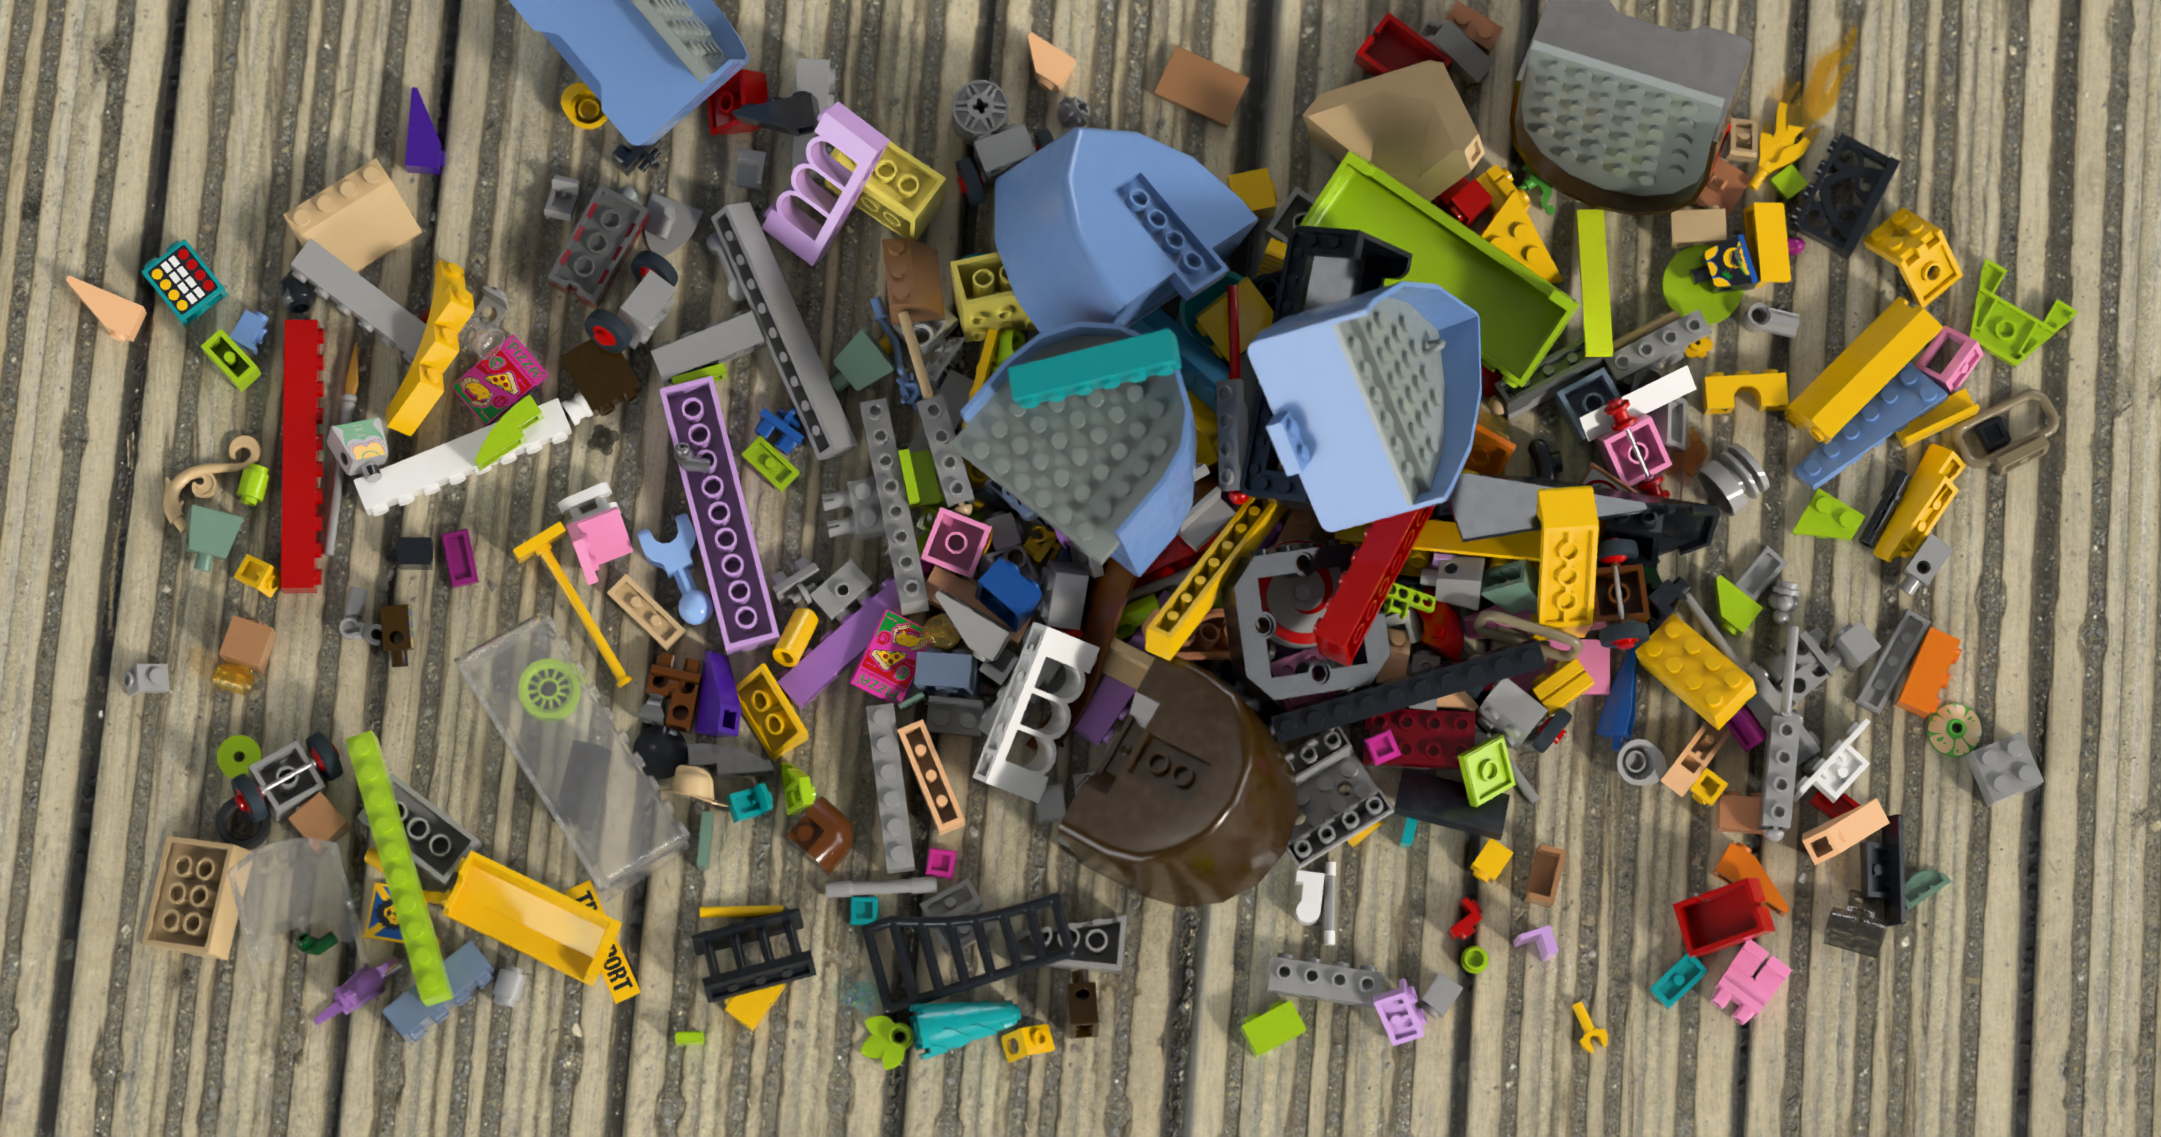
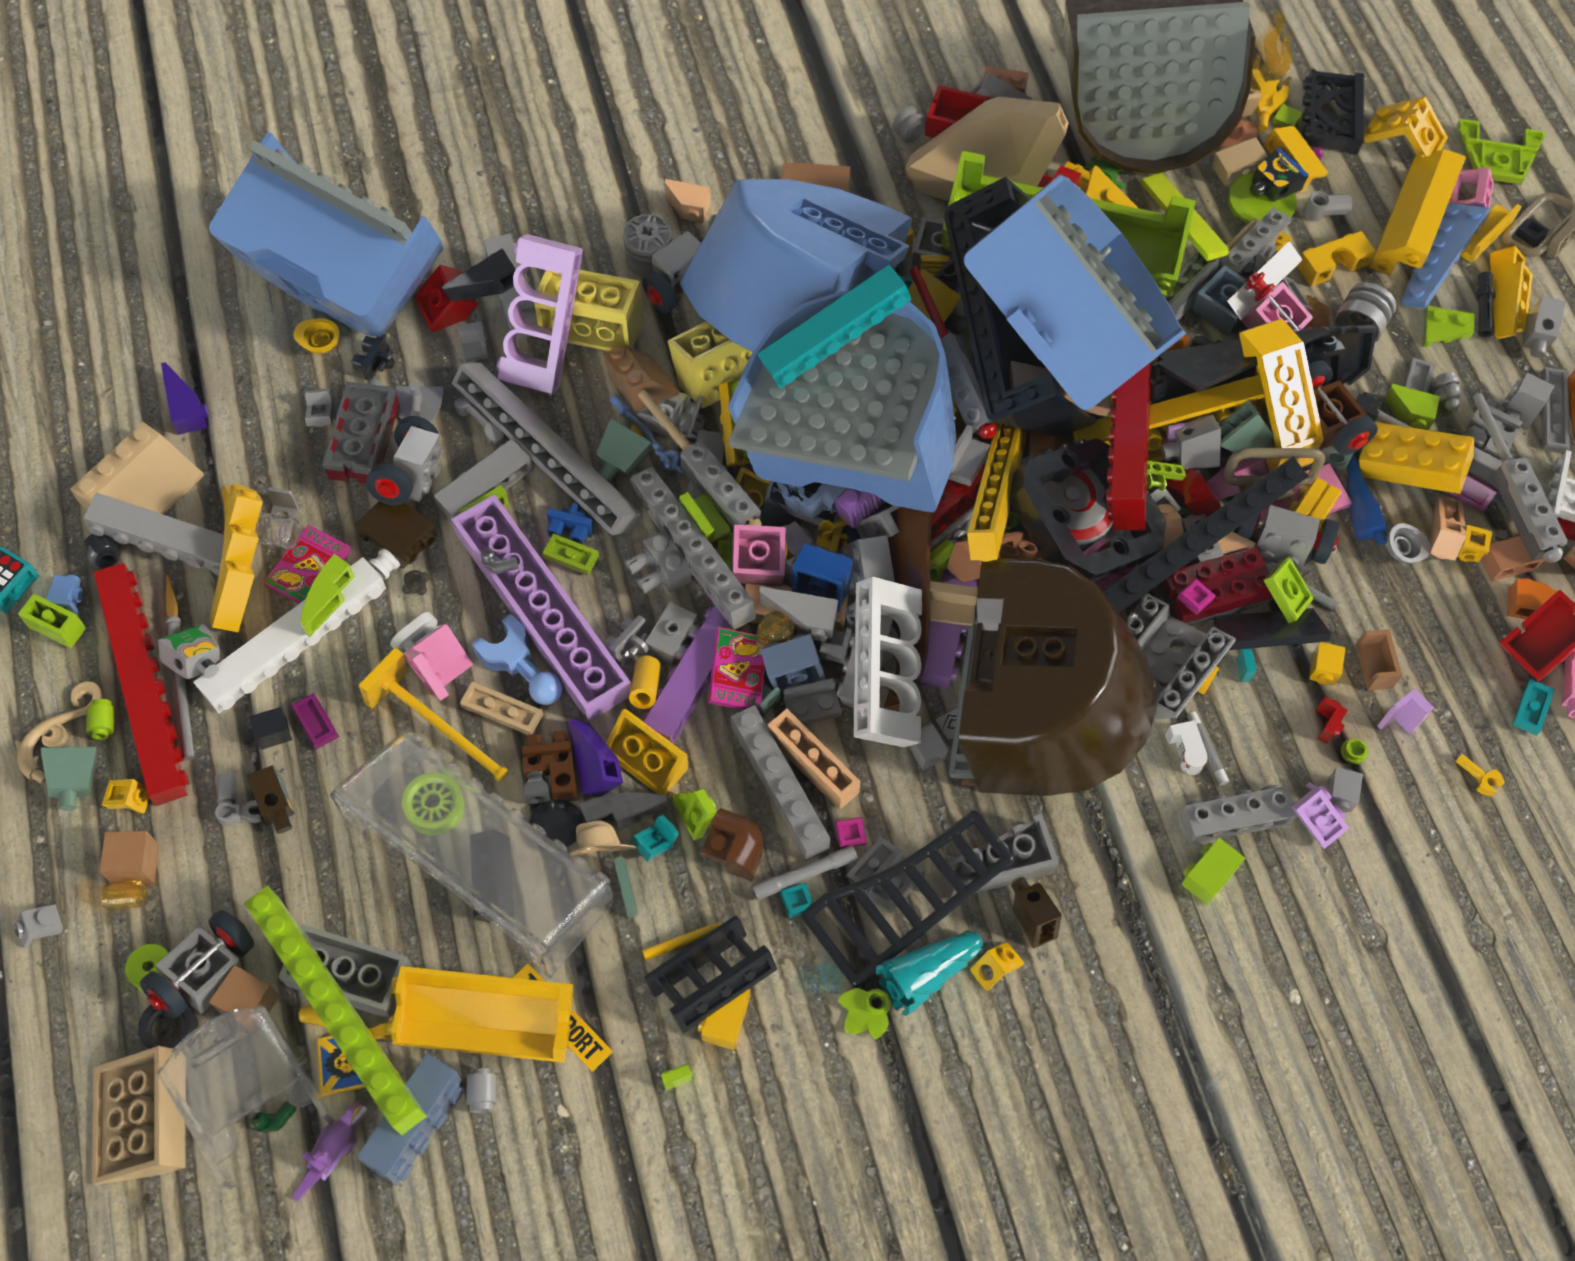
camera: 15 degrees left, 15 degrees down
none -> light grey wheel [892,106,926,143]

